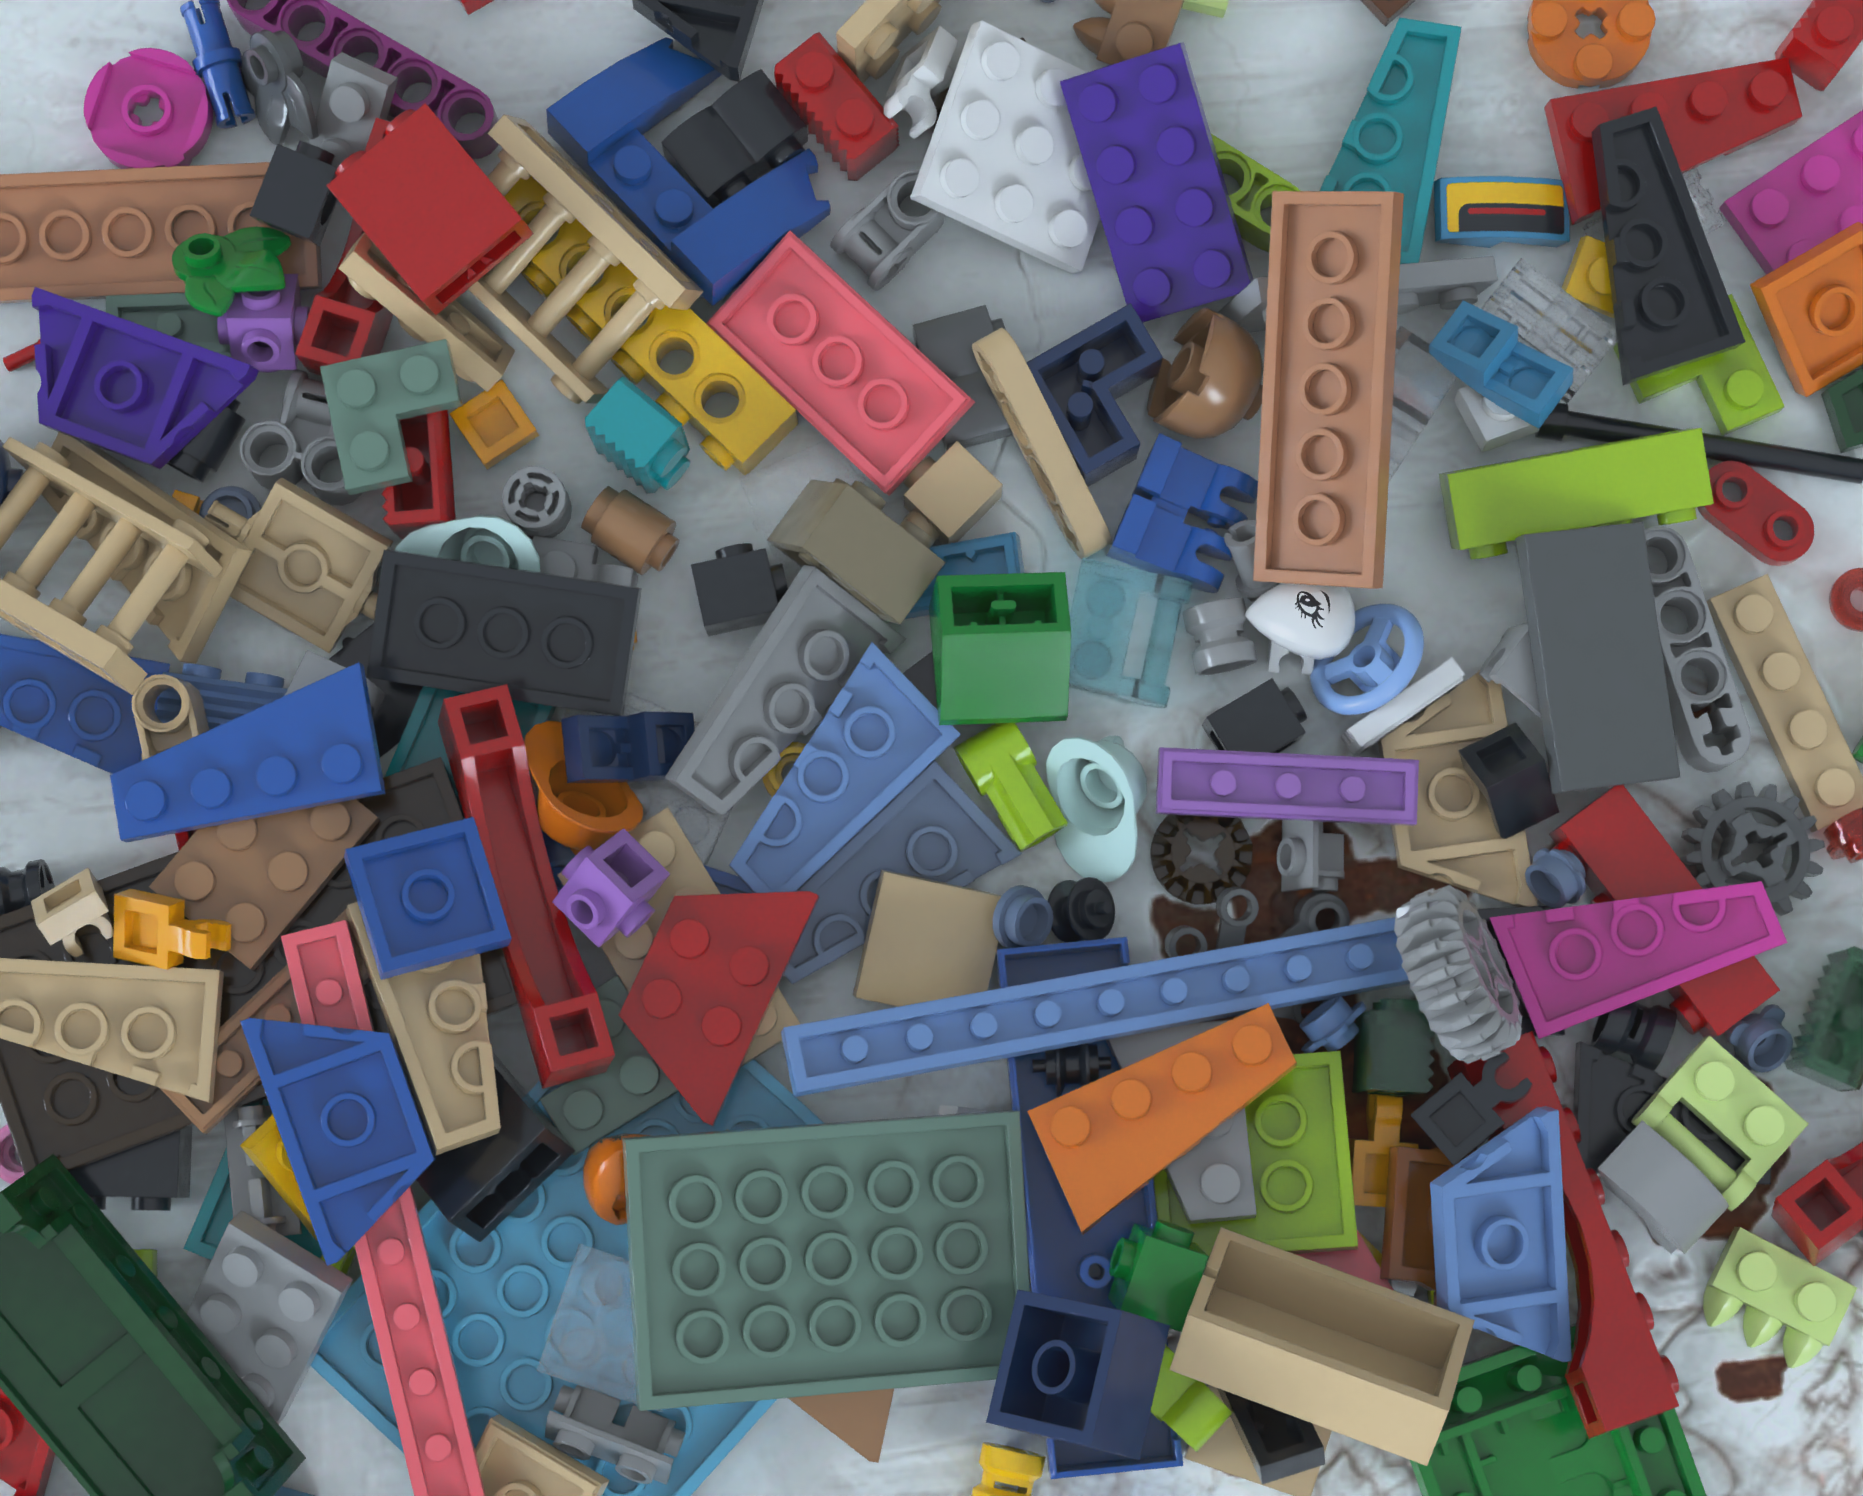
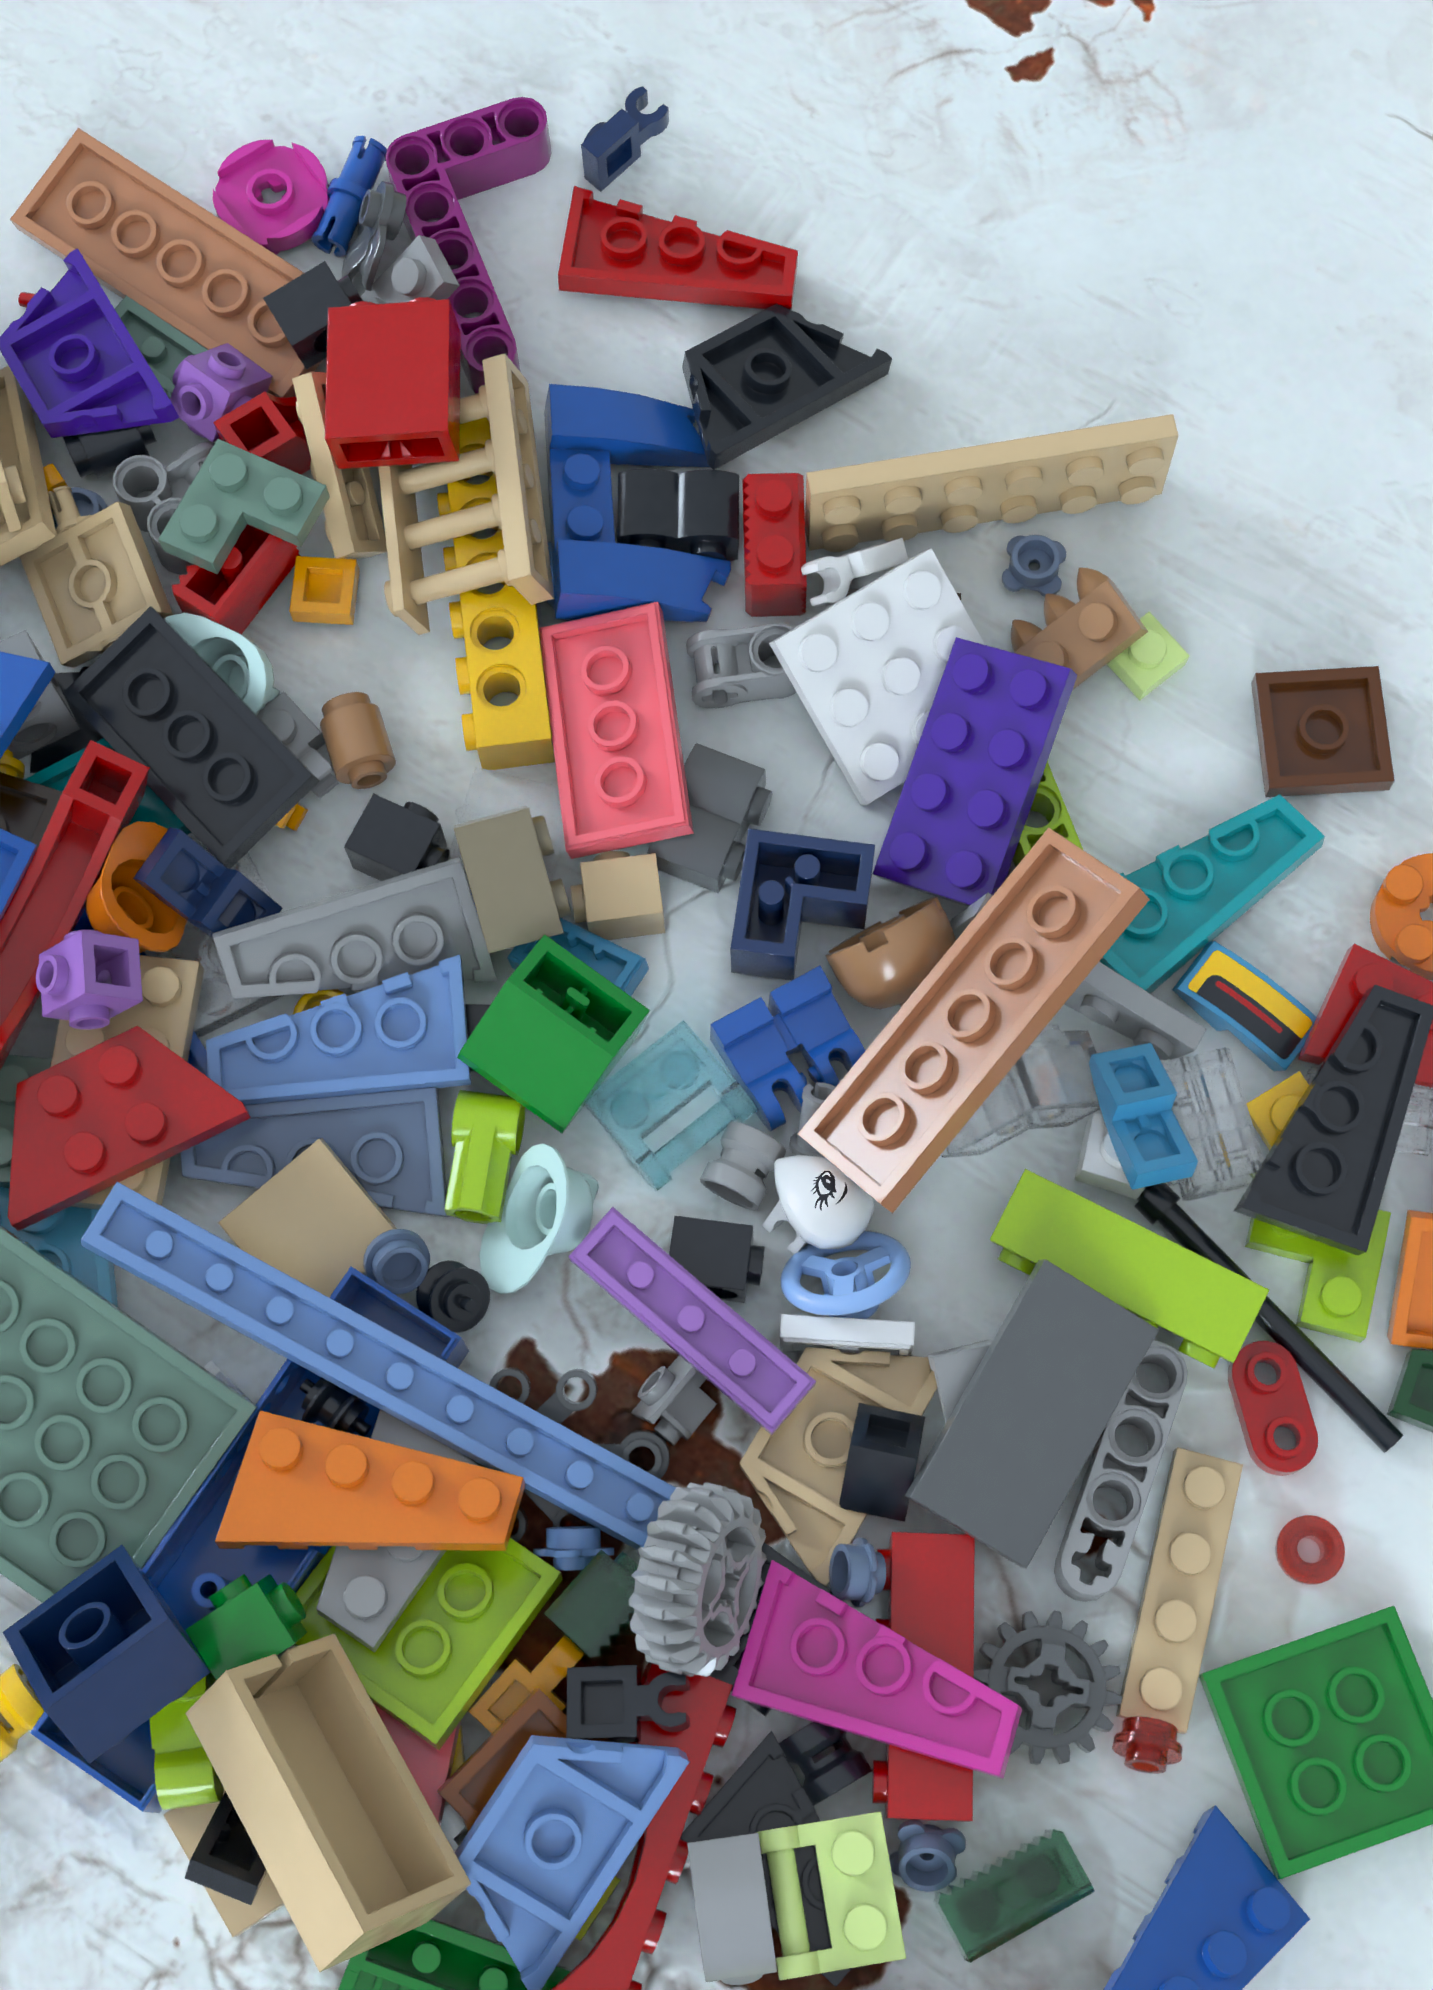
camera: 40 degrees right, 10 degrees down
green plate [172,226,291,317] -> none
light grey wheel [502,466,572,539] -> none
teal brick [585,376,690,494] -> none
tan beam [972,327,1112,559] -> none
dark brown gear [1150,814,1253,905] -> none

